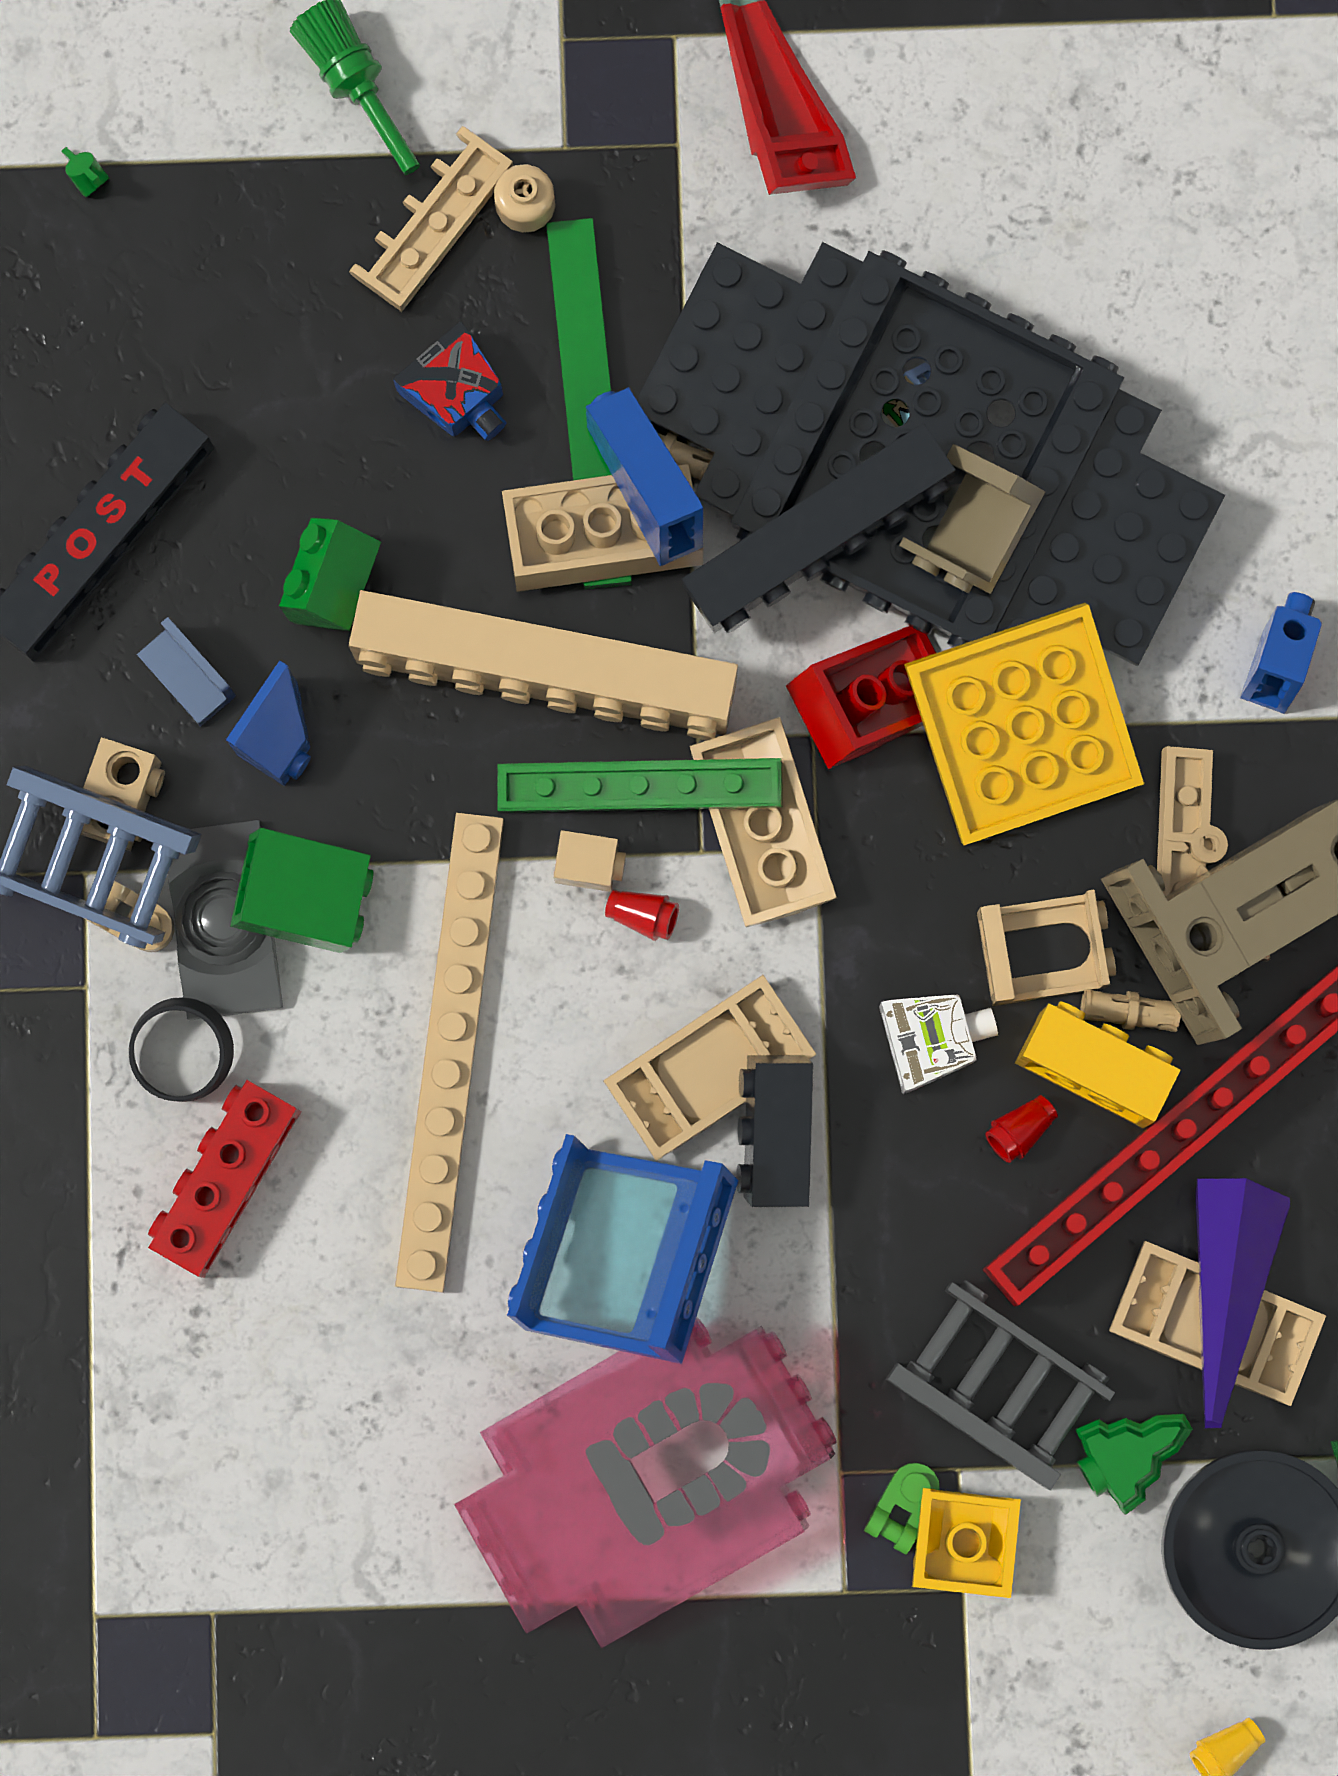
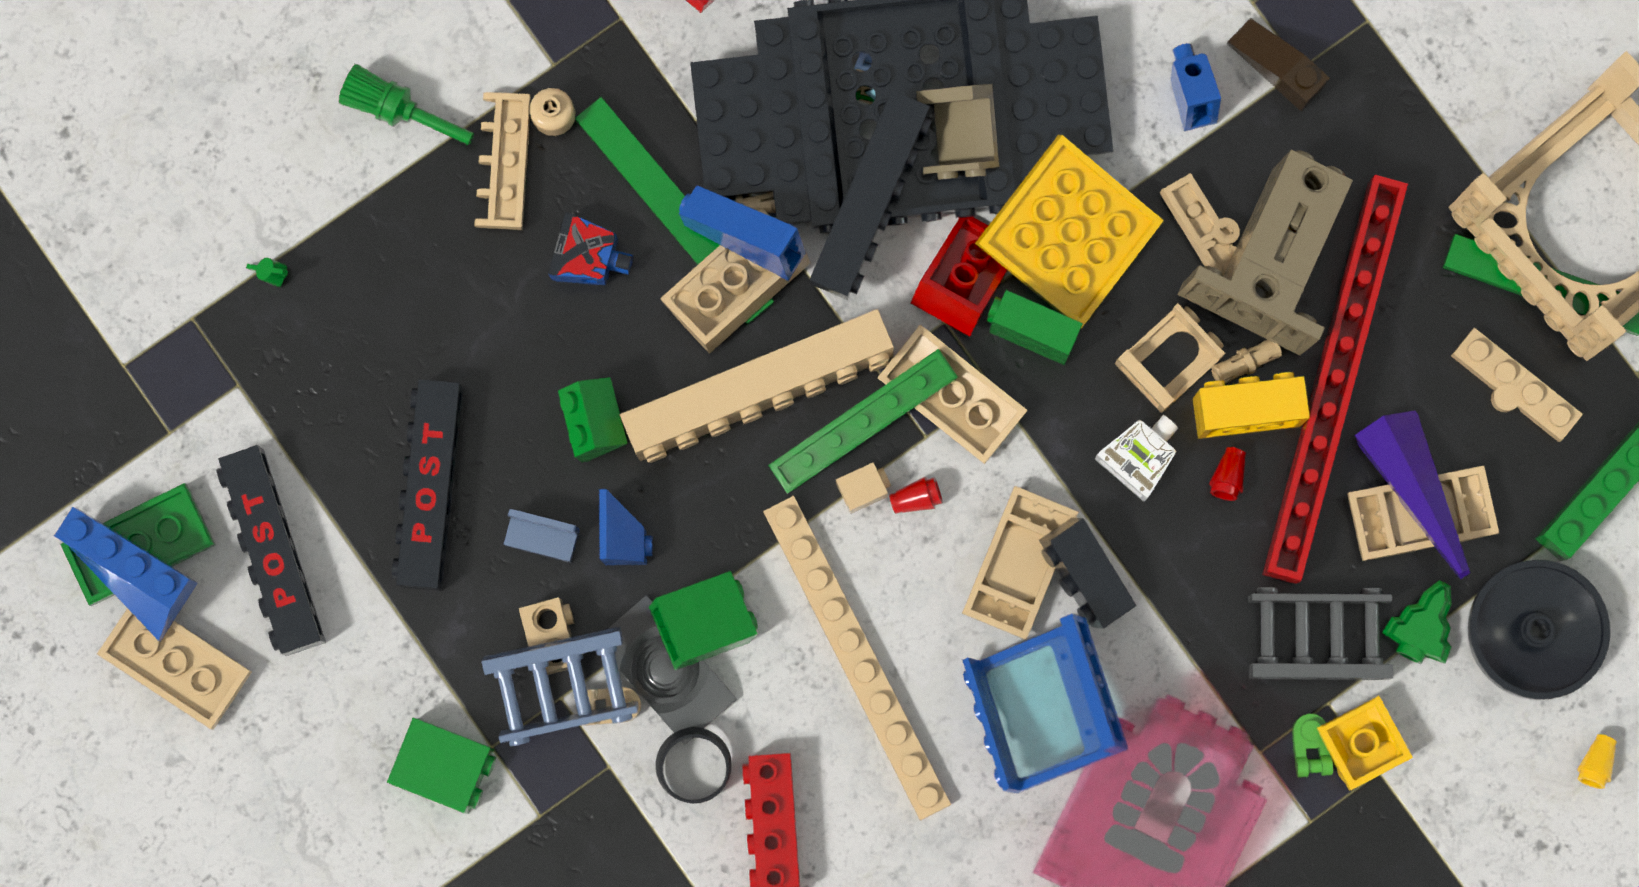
camera: 30 degrees left, 0 degrees up
none -> green brick [987,290,1083,365]

